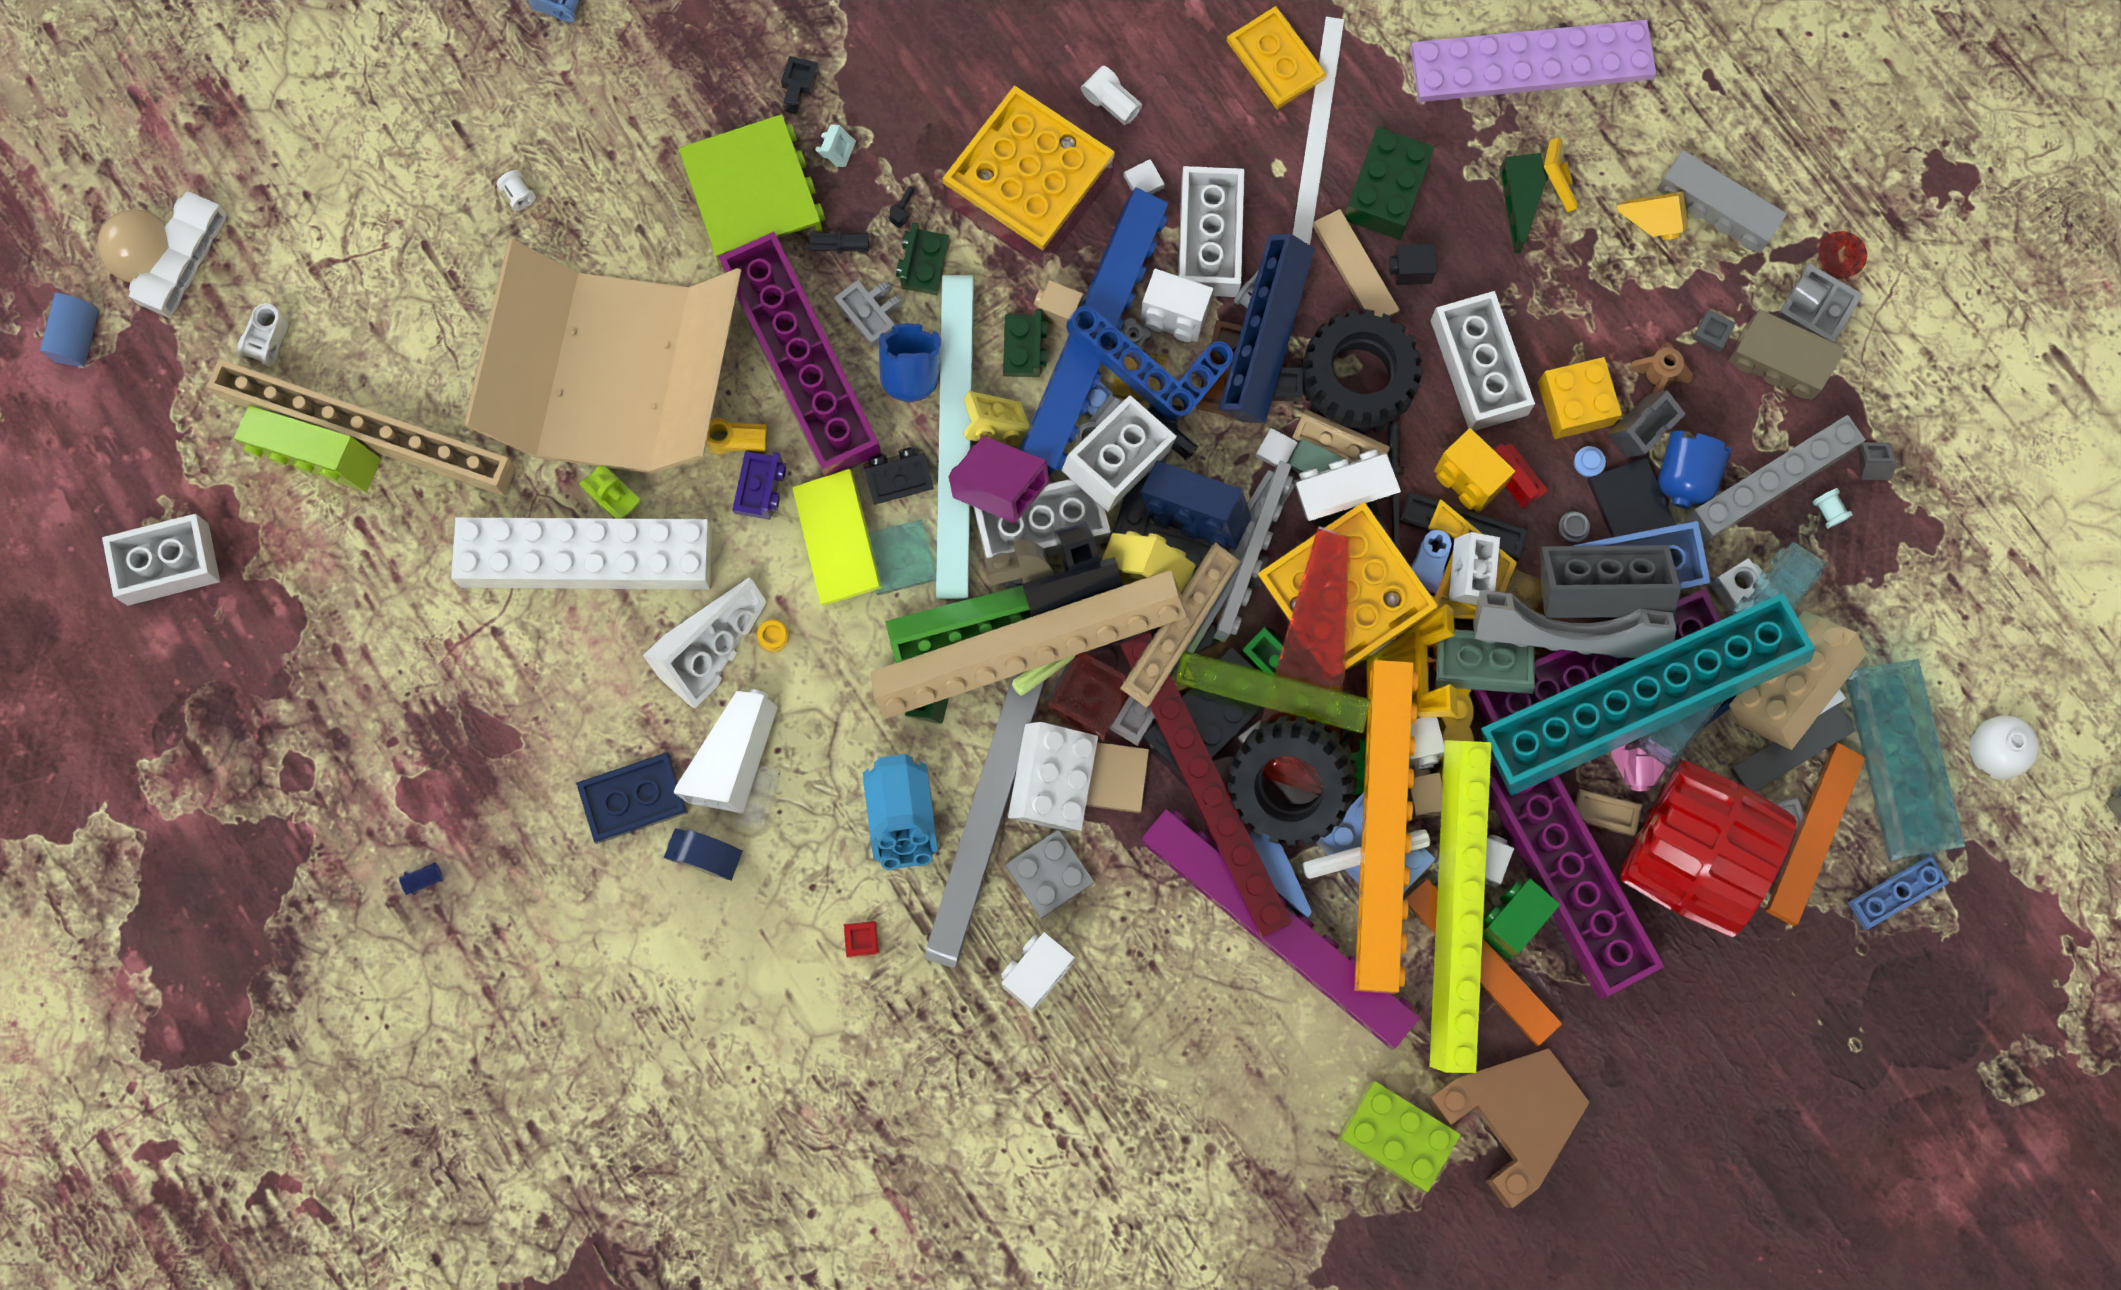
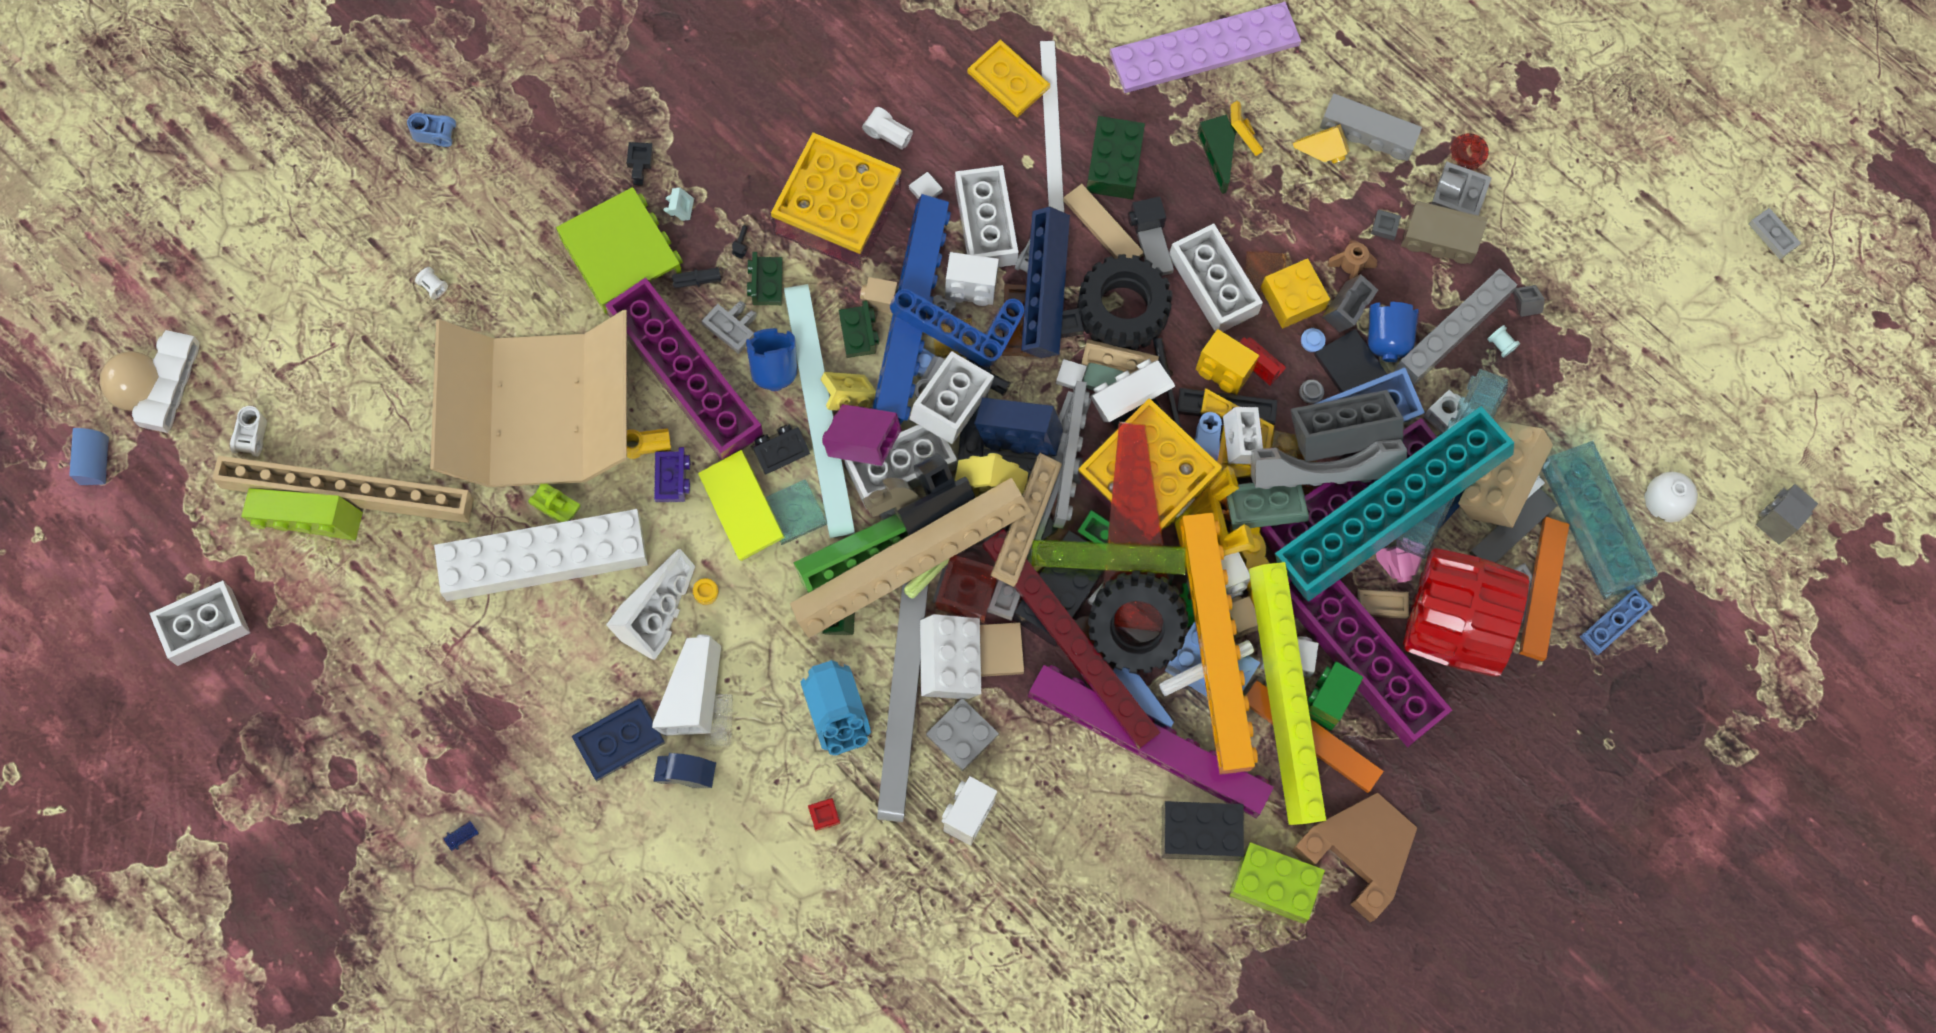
camera: 15 degrees left, 5 degrees down
none -> light grey tile [1137,227,1174,276]
none -> black brick [1161,801,1244,861]
none -> clear orange piece [1246,251,1286,295]

